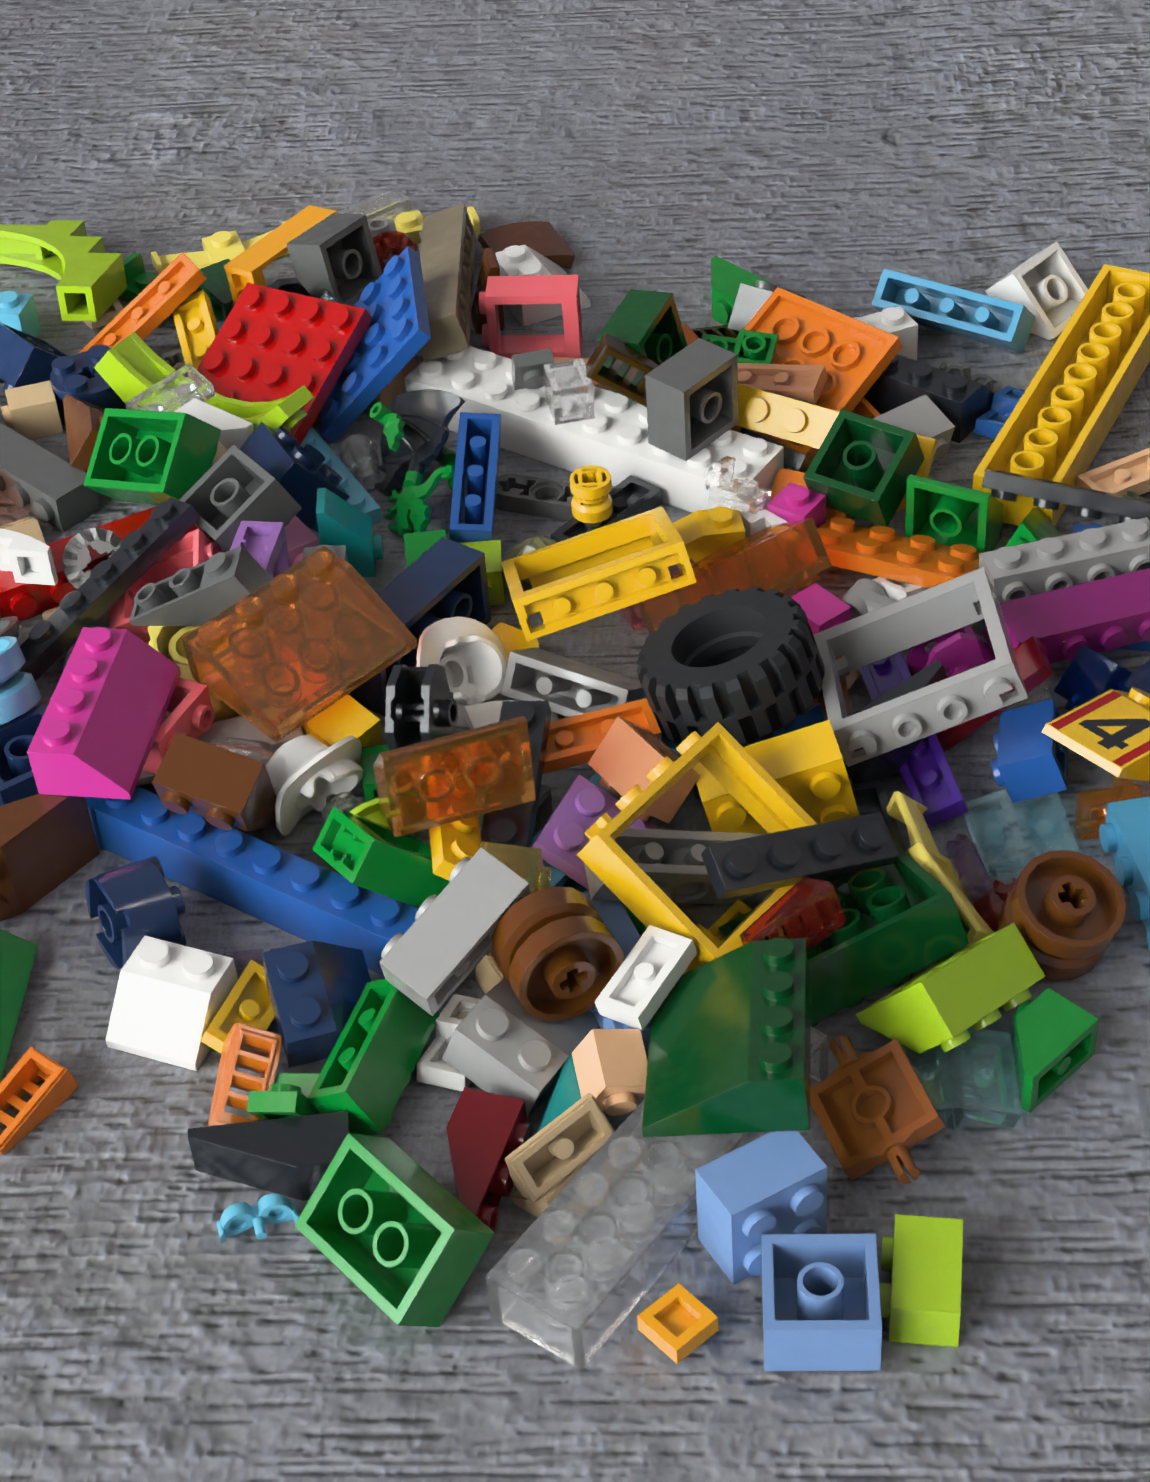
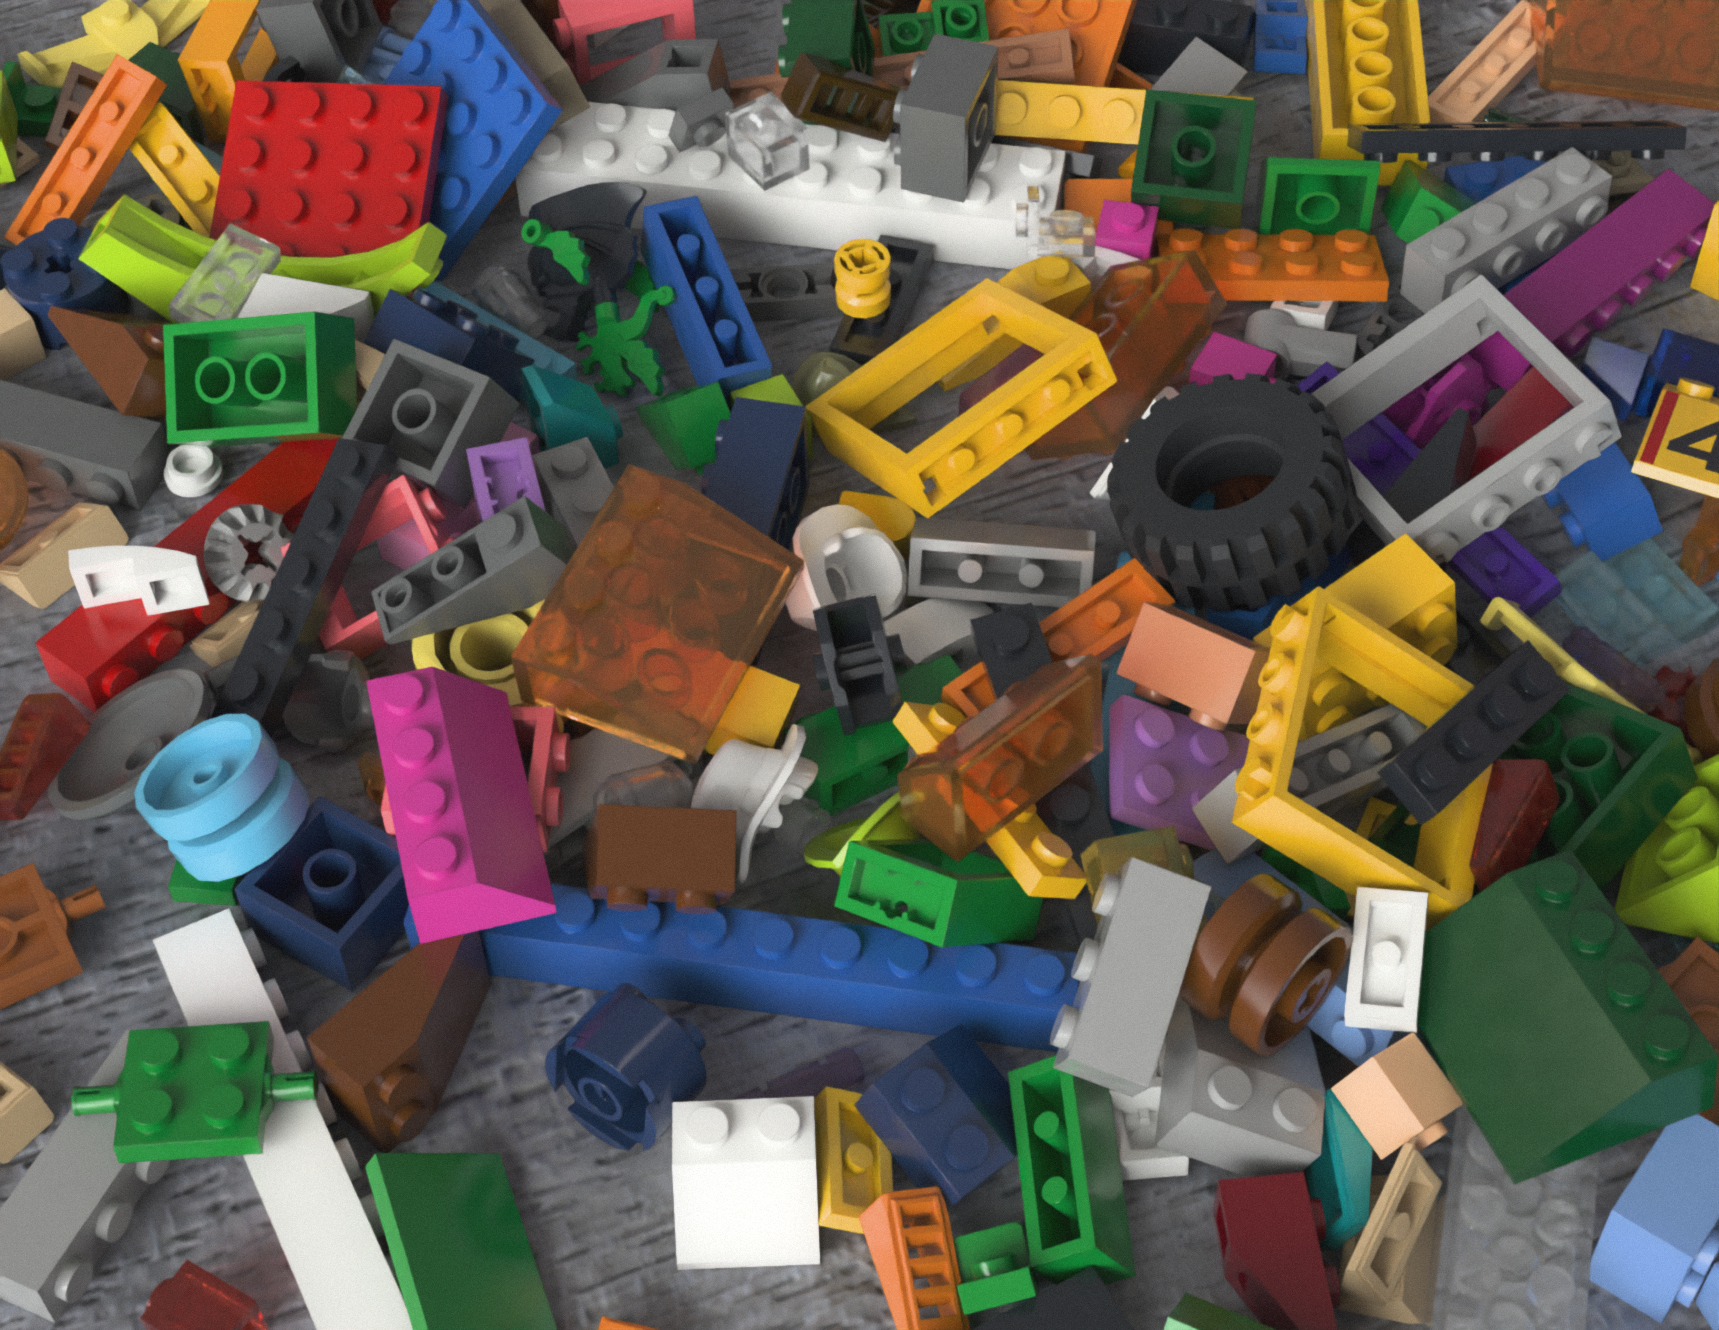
camera: 25 degrees left, 10 degrees up
none -> white plate [164,445,224,497]
none -> dark grey slope [580,39,731,111]

